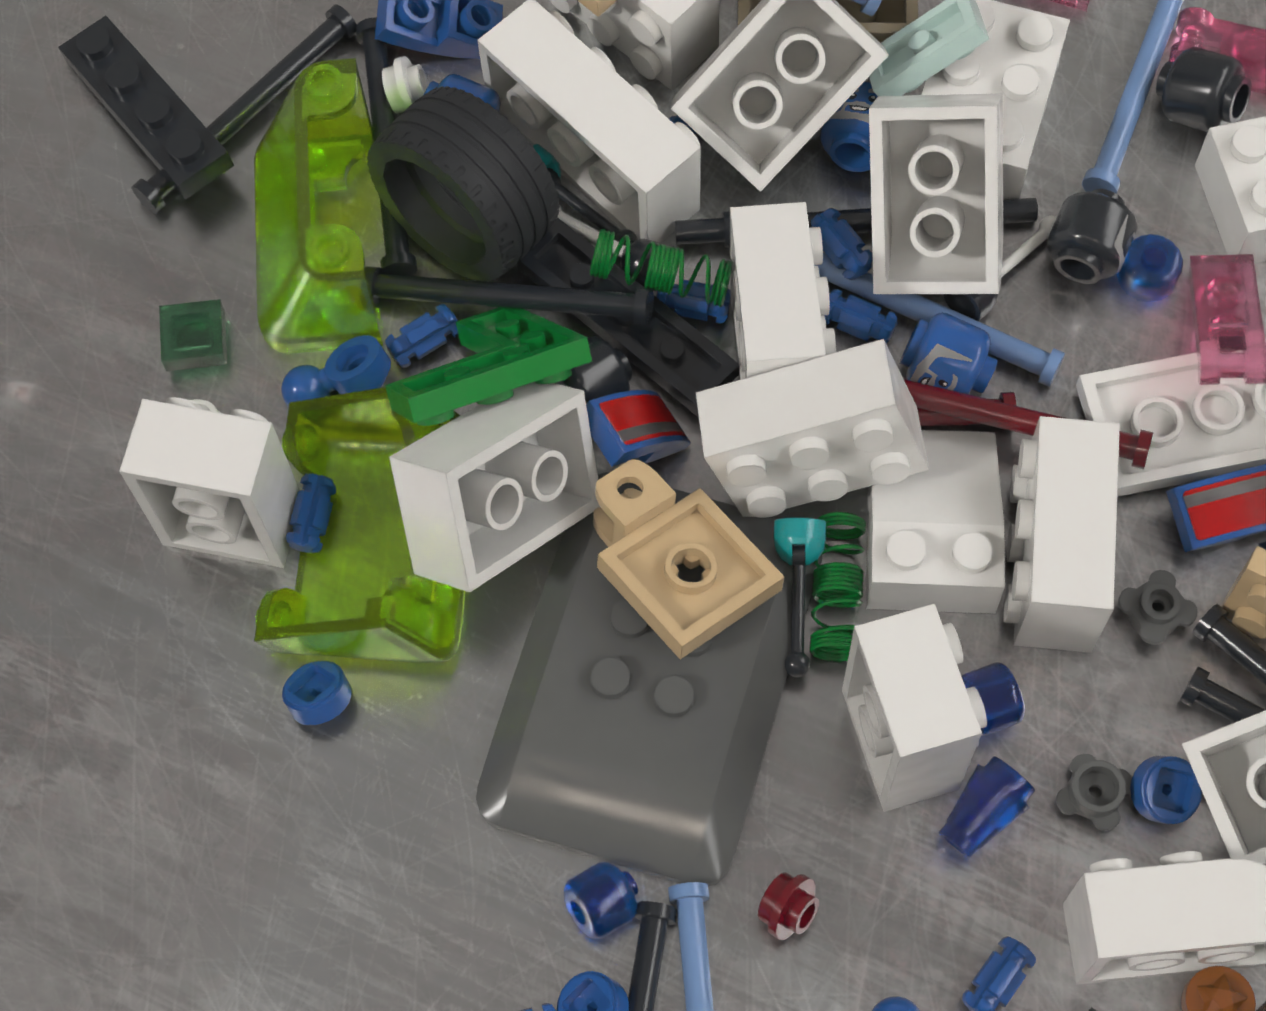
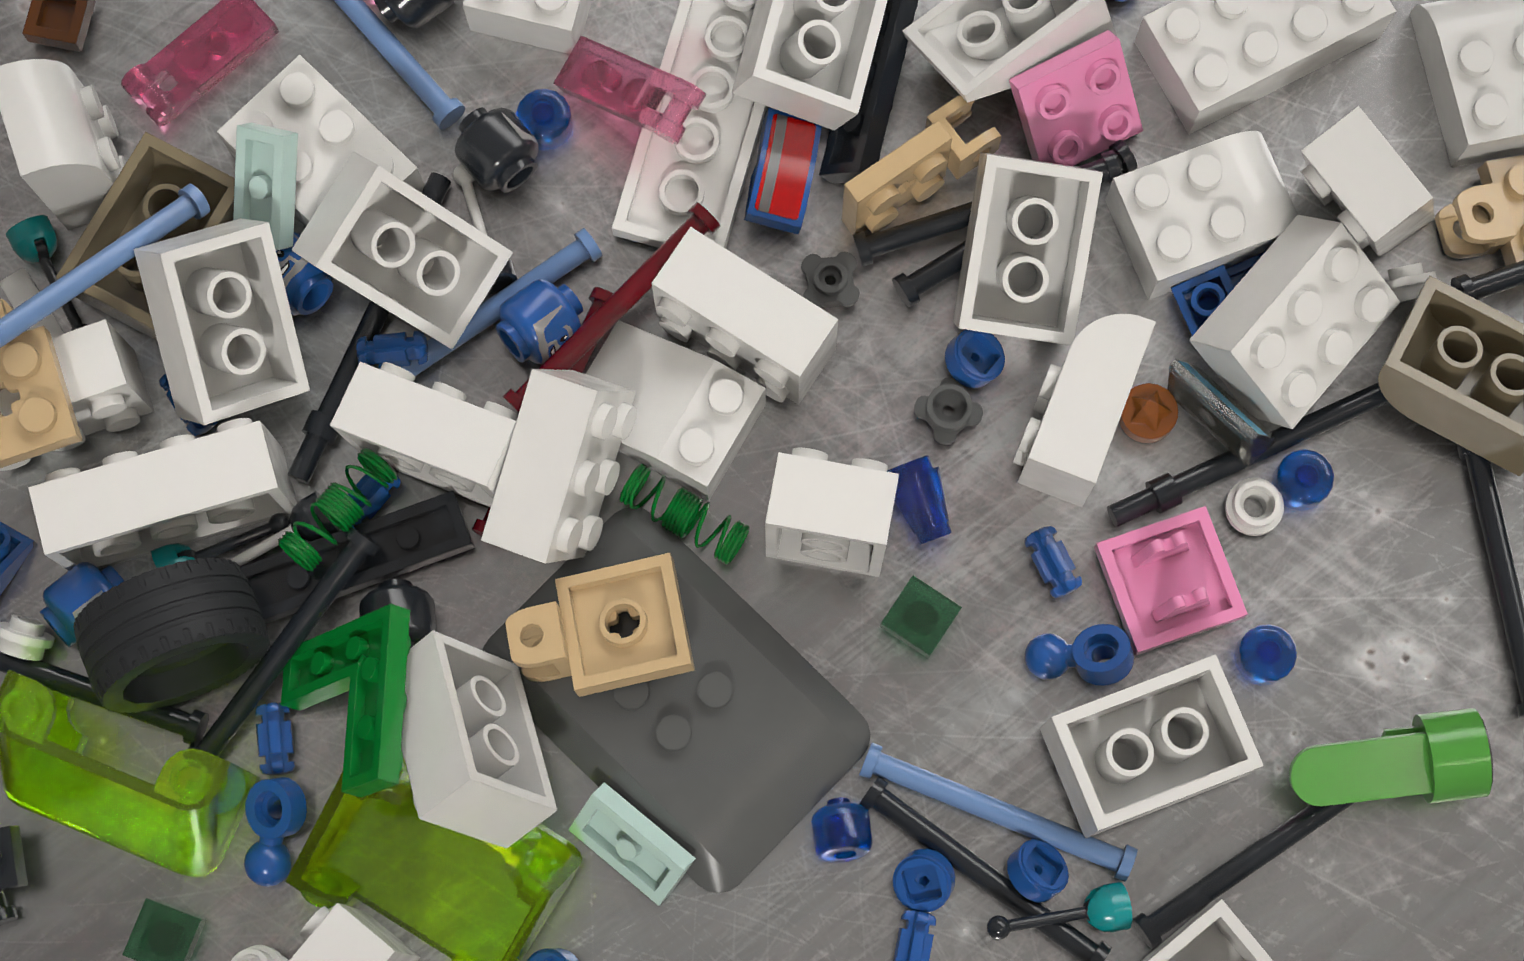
camera: 65 degrees left, 10 degrees up
blue piece [286,474,336,553] -> none
slope [586,390,691,467] -> none
dark red plate [758,872,819,940] -> none
hinge [774,518,826,677] -> none
blue piece [824,289,897,345] -> none
clear blue piece [961,662,1025,736] -> none
none -> light aqua plate [568,782,696,906]
none -> clear green plate [880,575,962,659]

